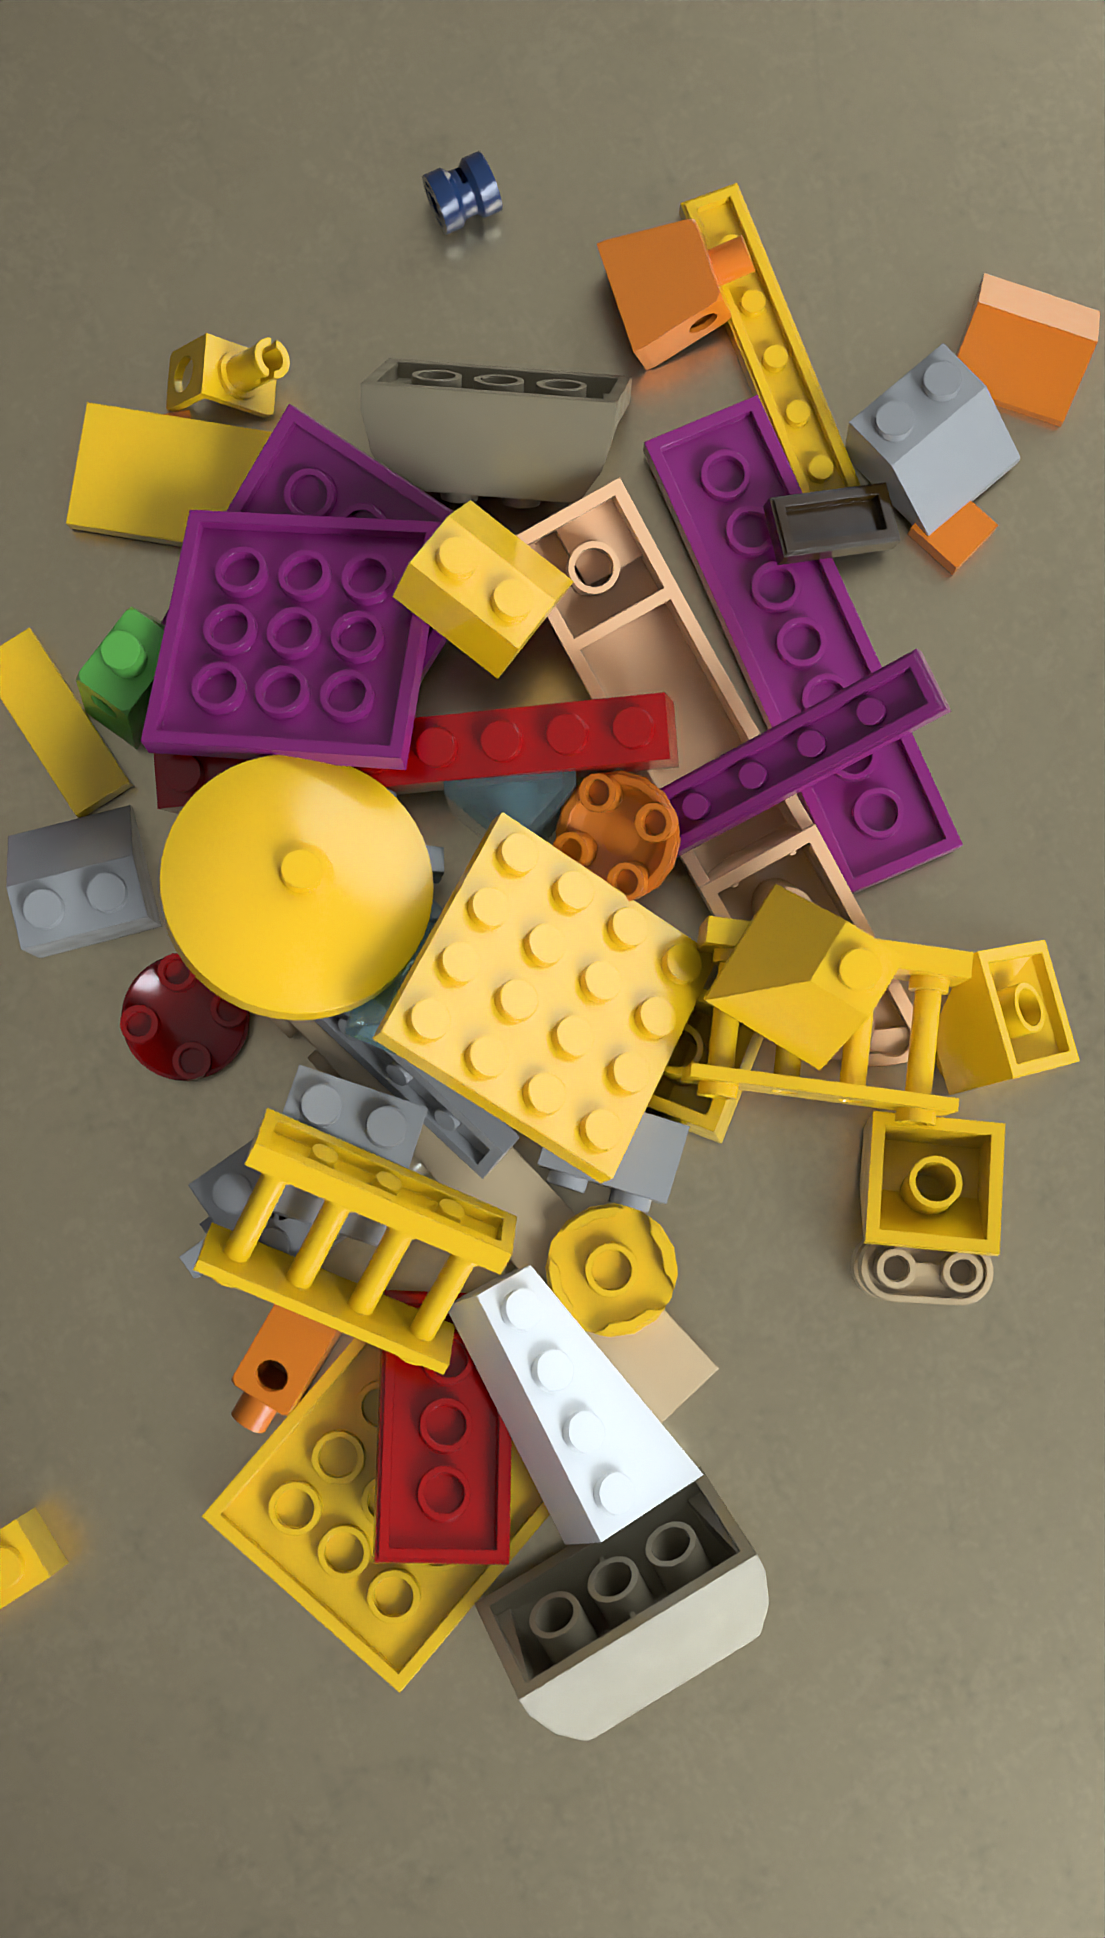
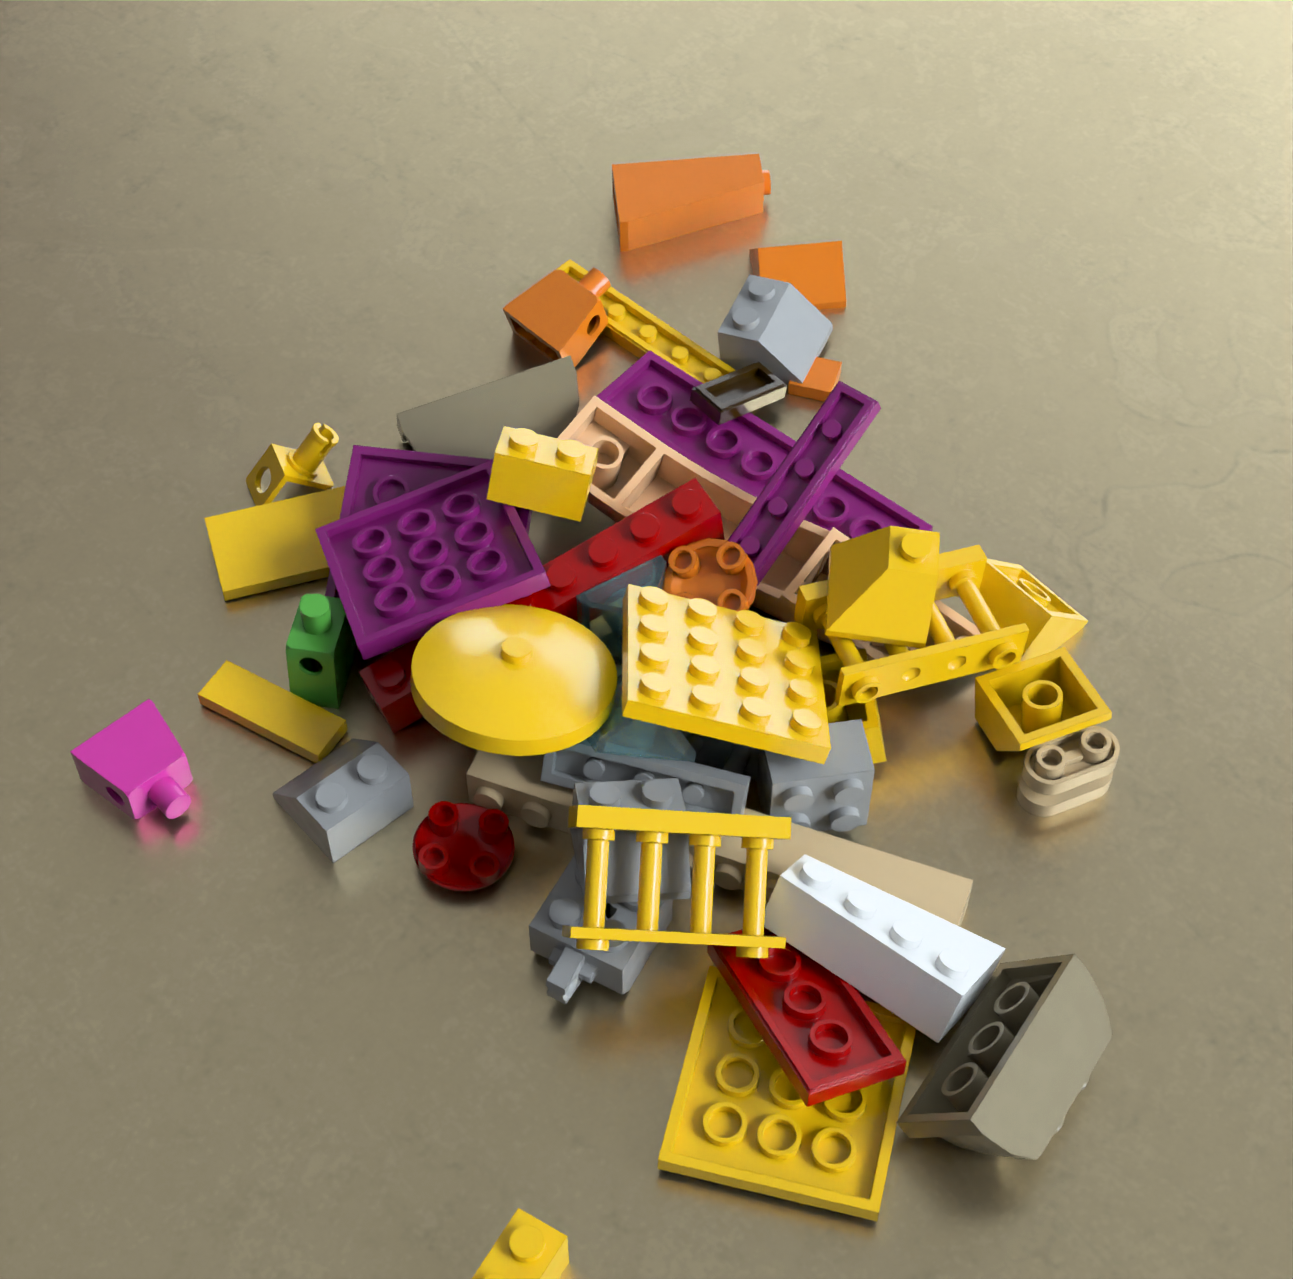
camera: 25 degrees left, 30 degrees down
orange torso [231,1304,343,1433] -> none
dark blue wheel [422,151,503,235] -> none
yellow tile [545,1203,678,1337] -> none
none -> orange slope [612,154,771,252]

